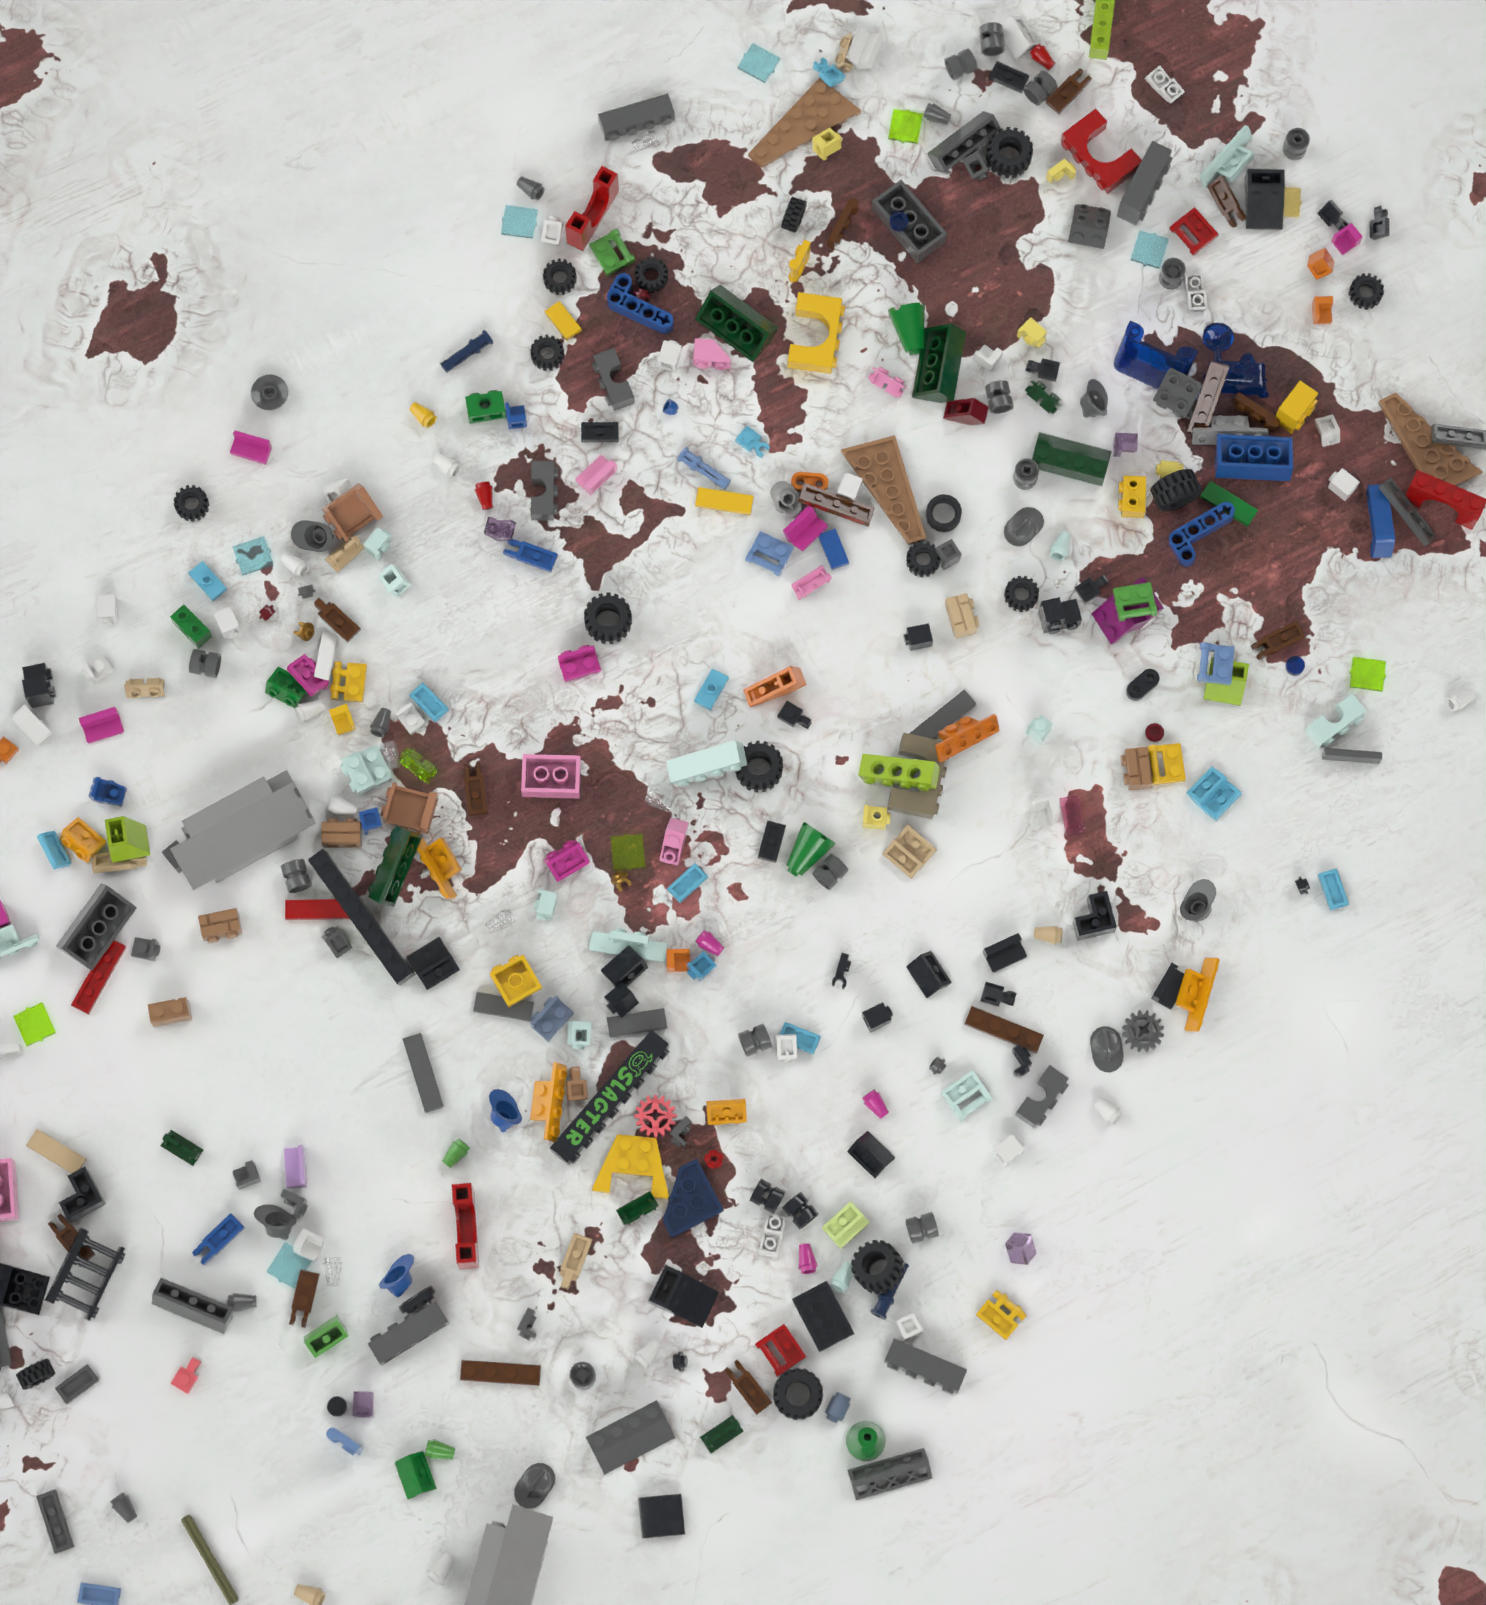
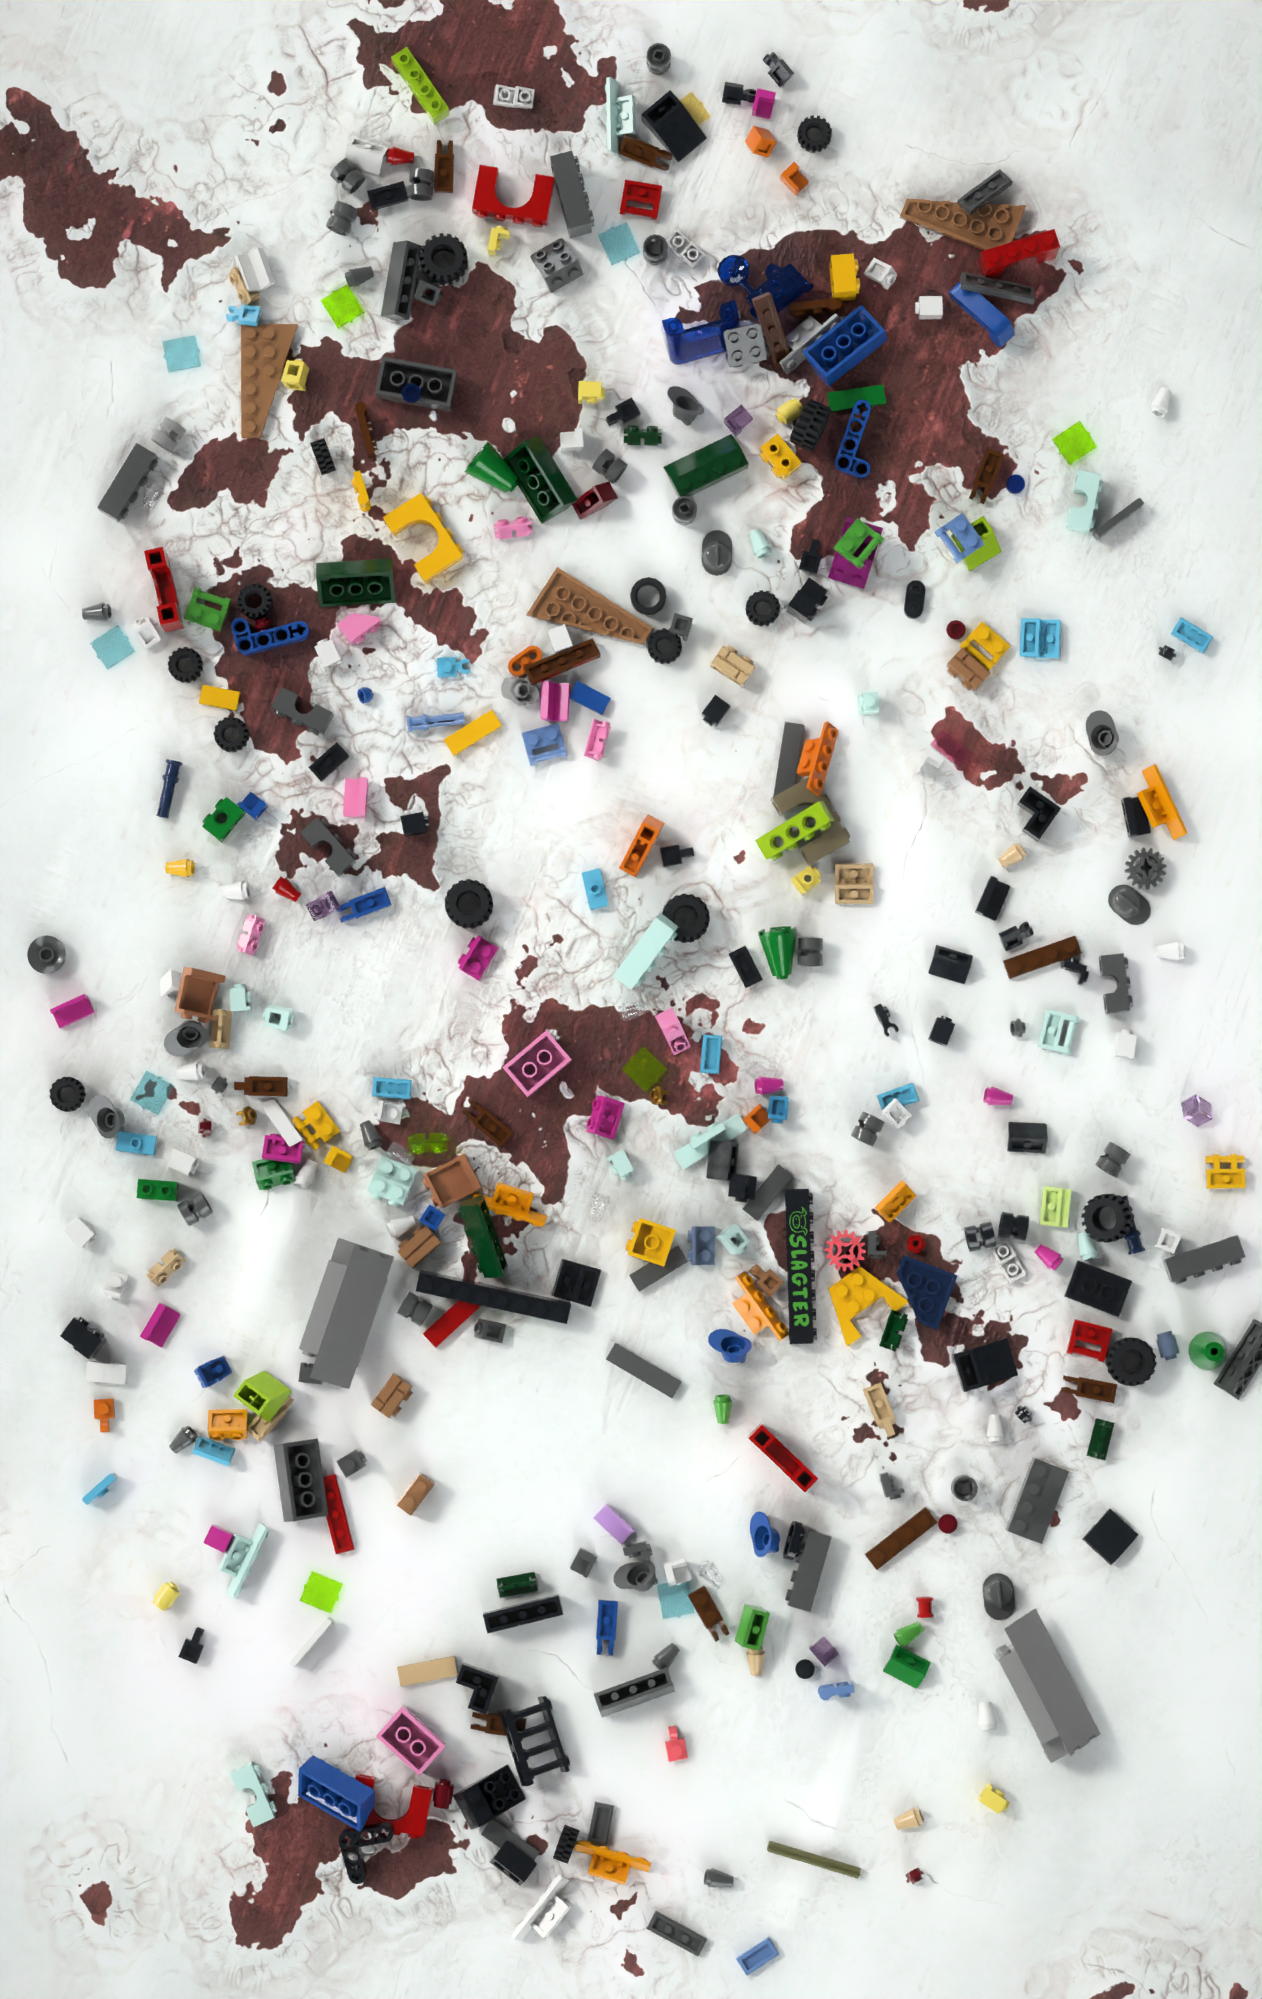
camera: 40 degrees left, 10 degrees up
none -> dark grey piece [88,1095,125,1138]
none -> light grey wheel [151,417,186,453]
none -> dark grey cone [169,1426,198,1454]
none -> bright pink hinge [237,914,265,956]
none -> black brick [400,812,430,837]
none -> black brick [483,1594,563,1634]
none -> light orange bracket [574,1840,652,1885]
none -> tan cone [746,1646,765,1676]
none -> red bush [916,1597,934,1618]
none -> dark red plate [938,1514,958,1534]

